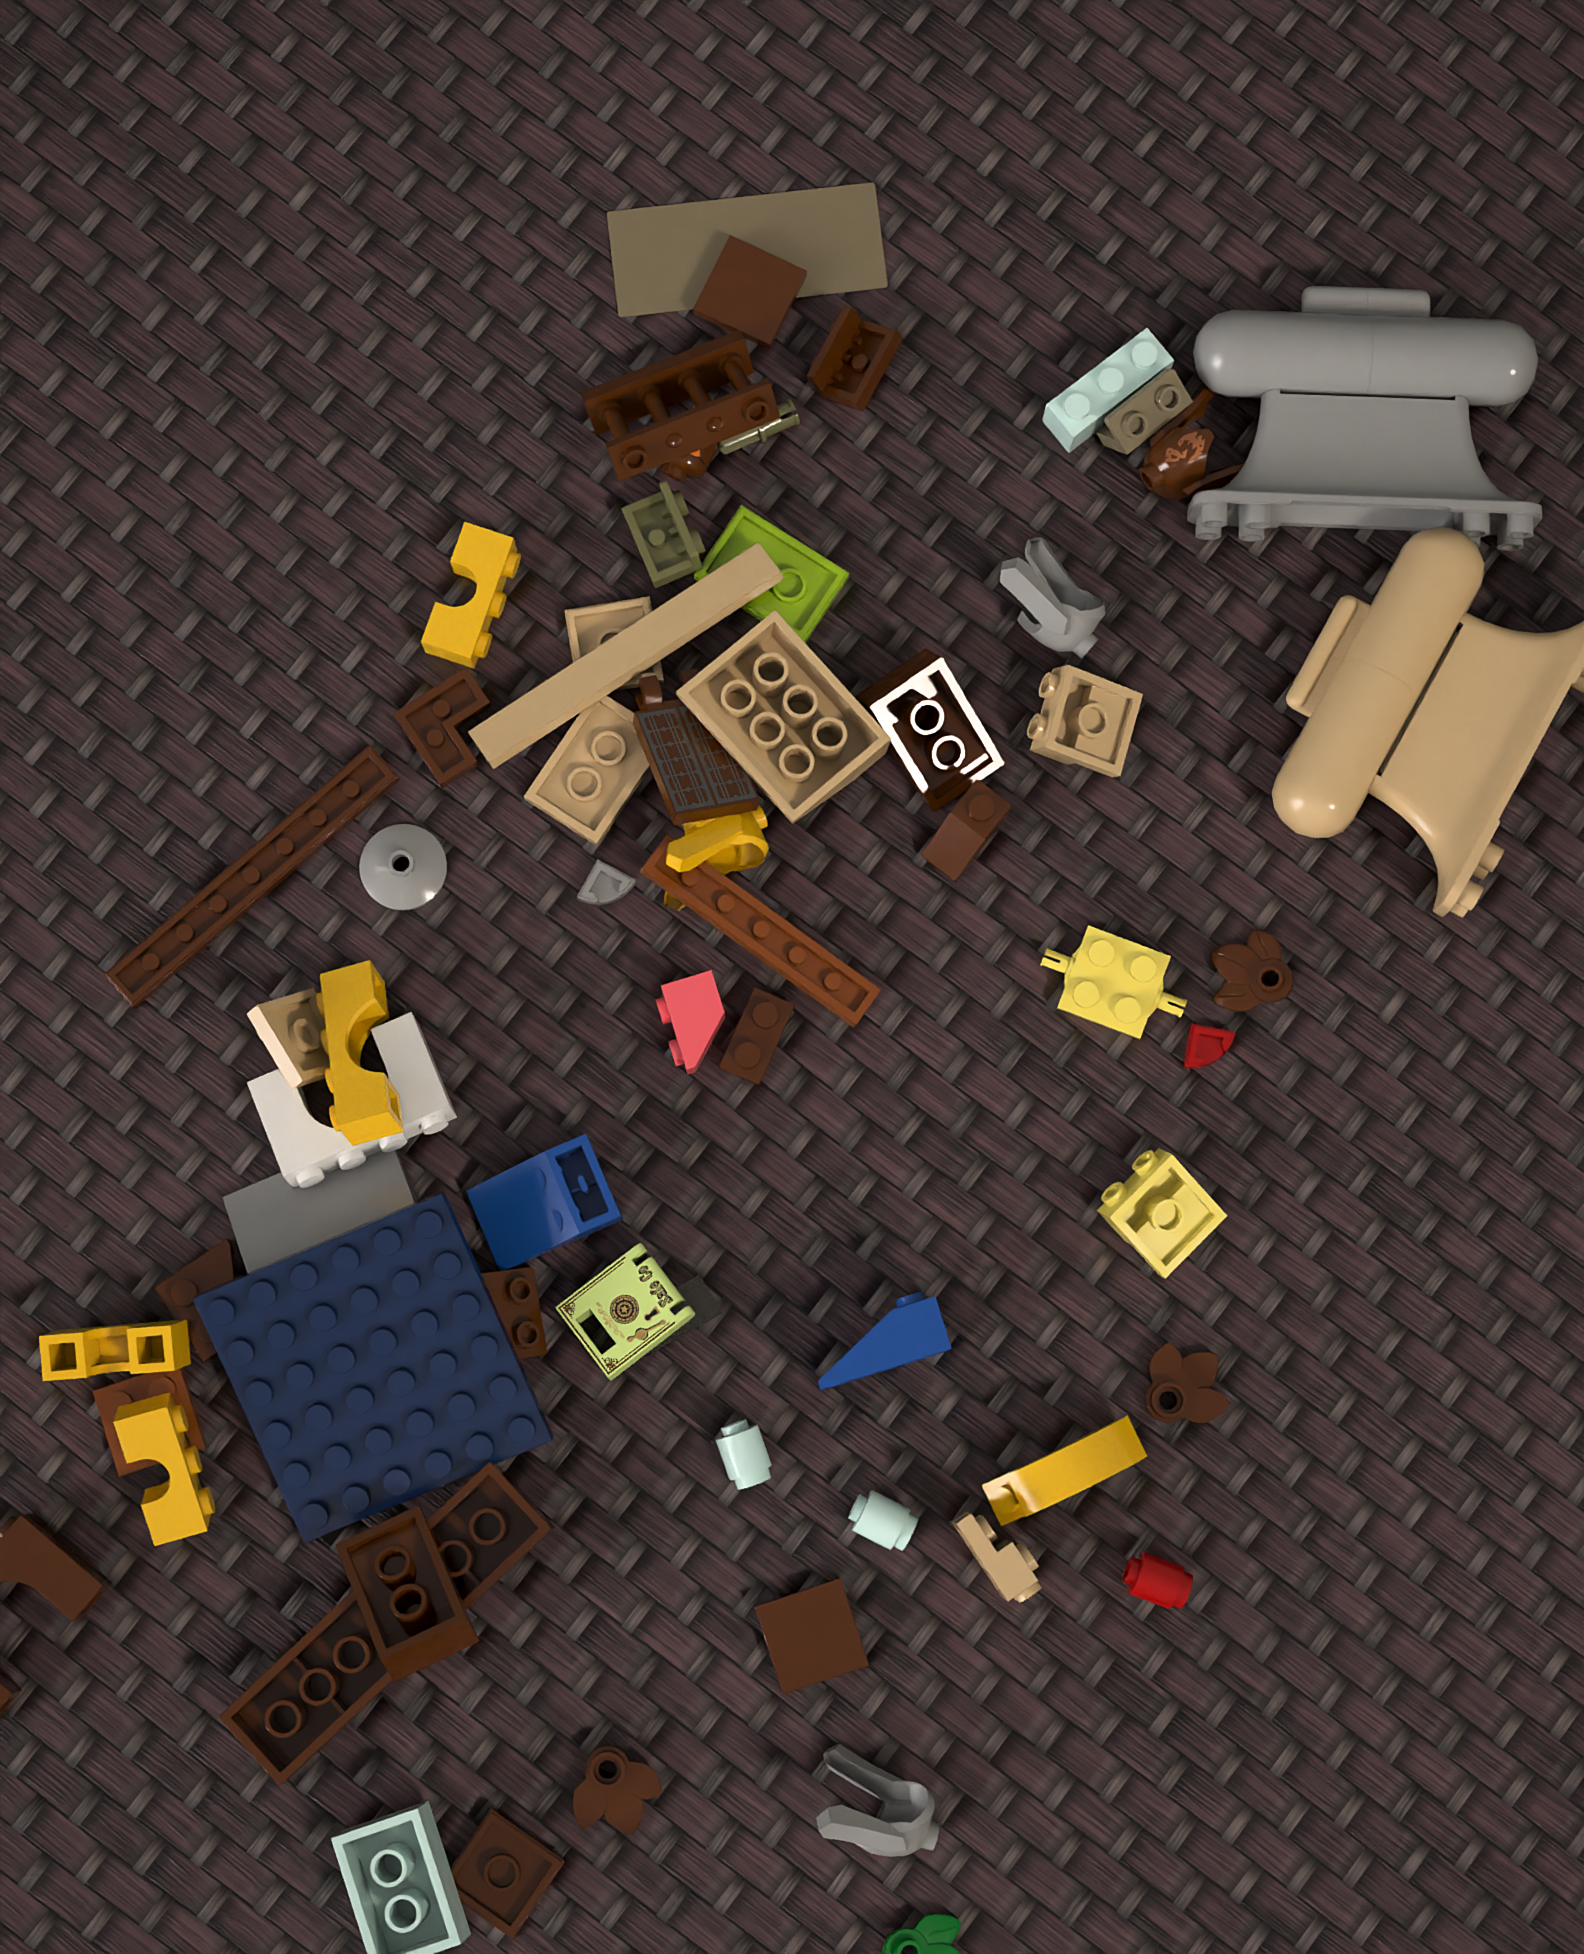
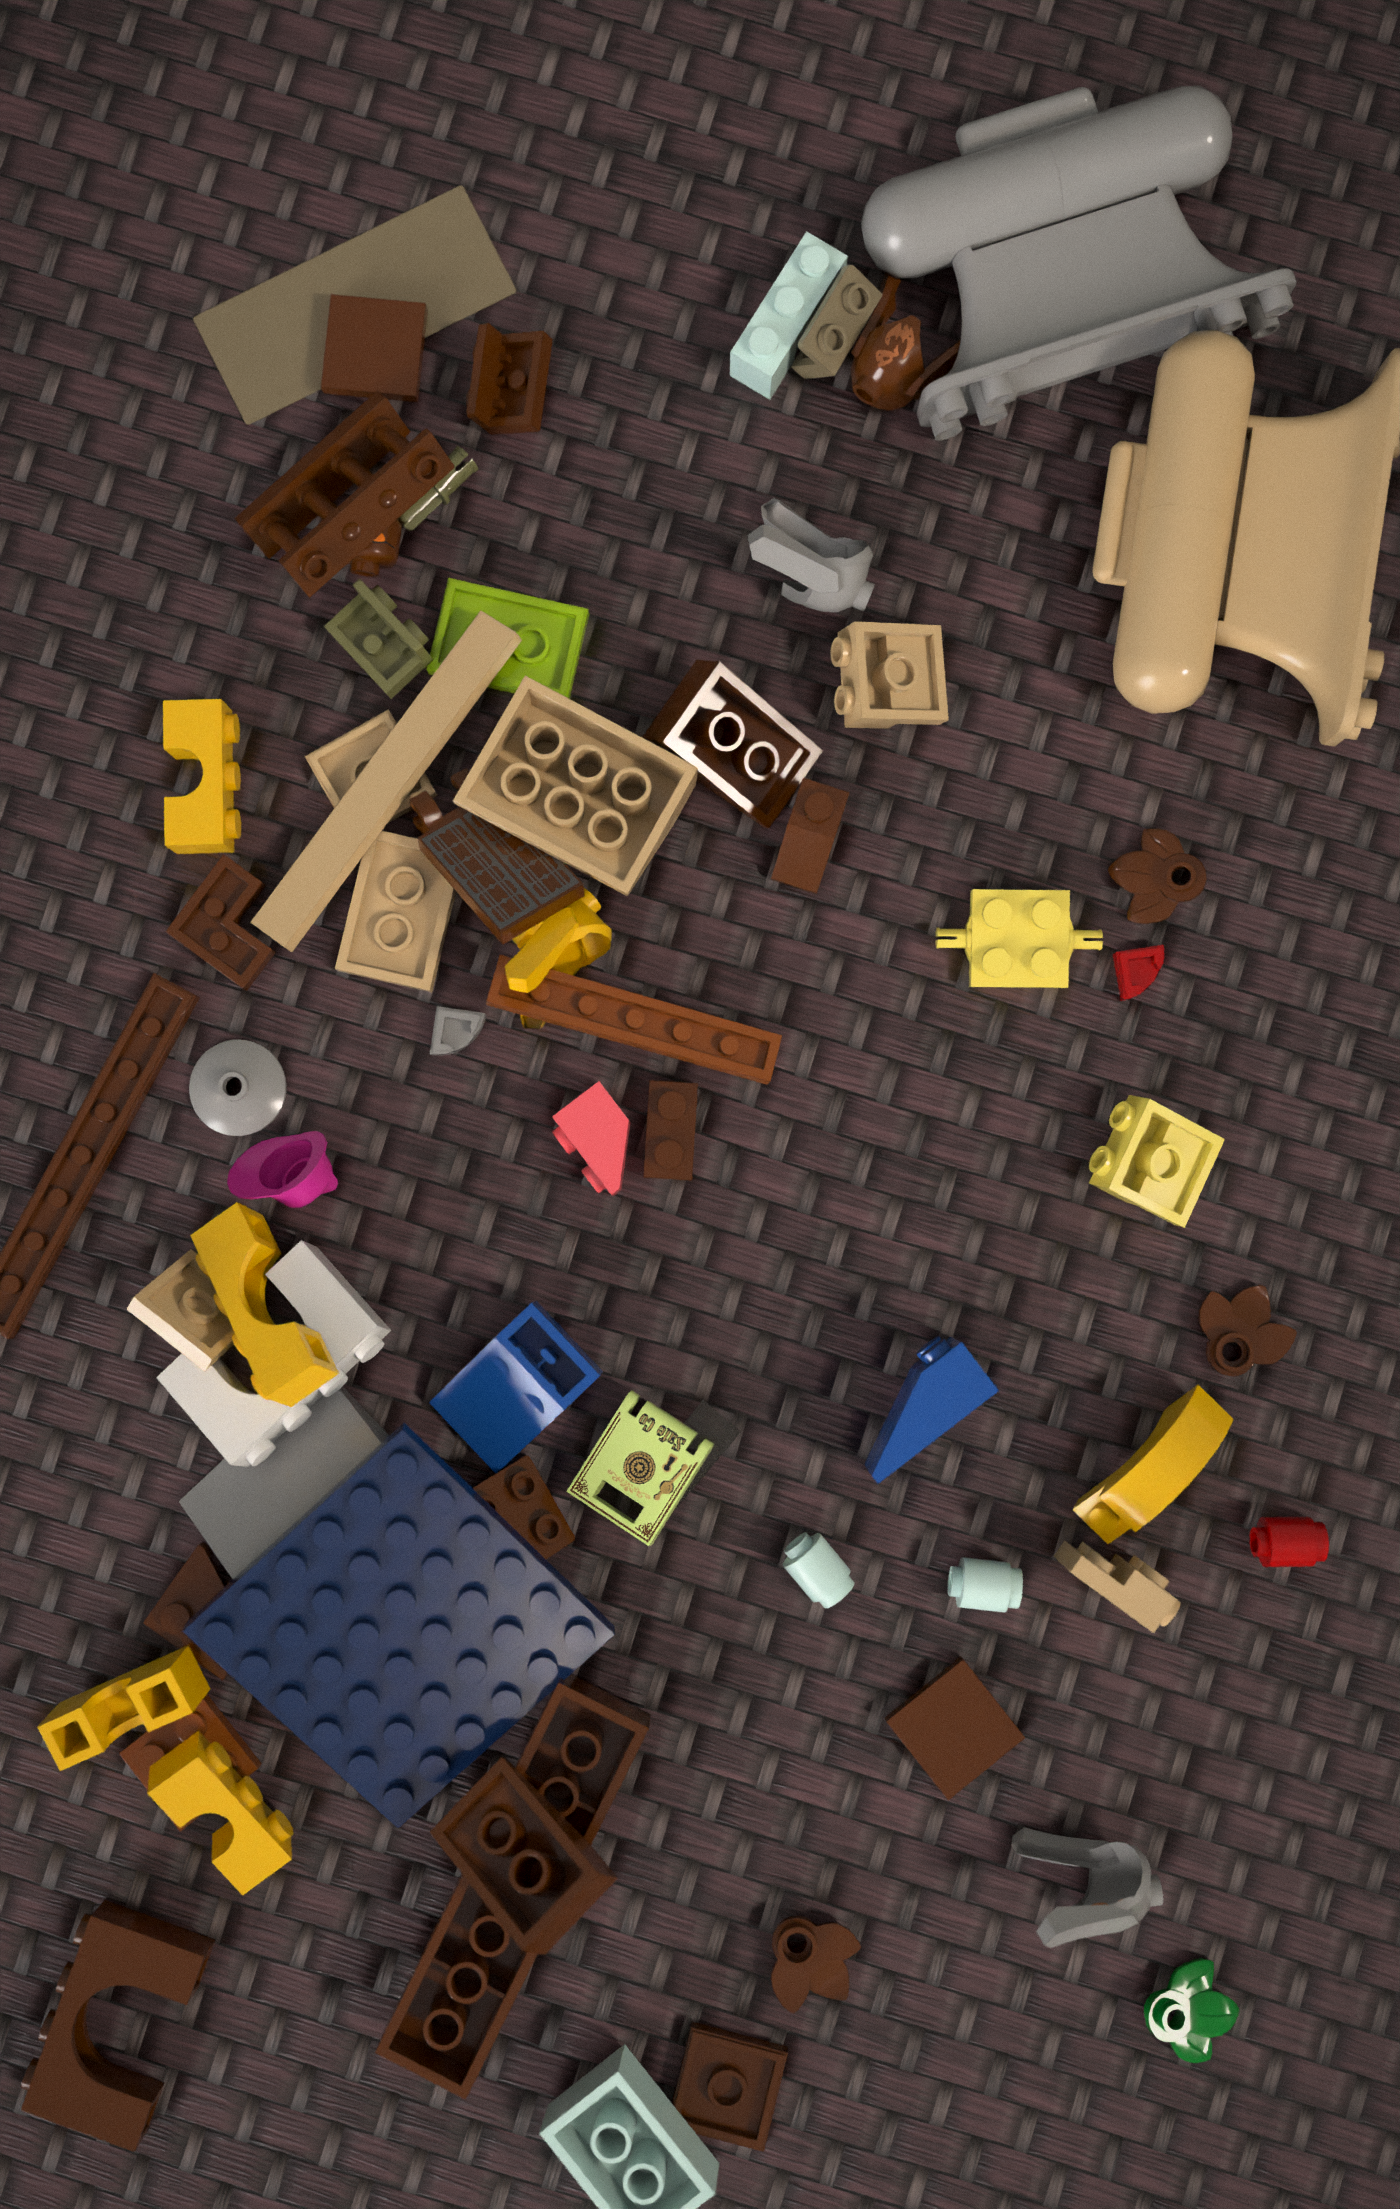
camera: 15 degrees left, 5 degrees up
none -> dark pink piece [227,1131,338,1208]

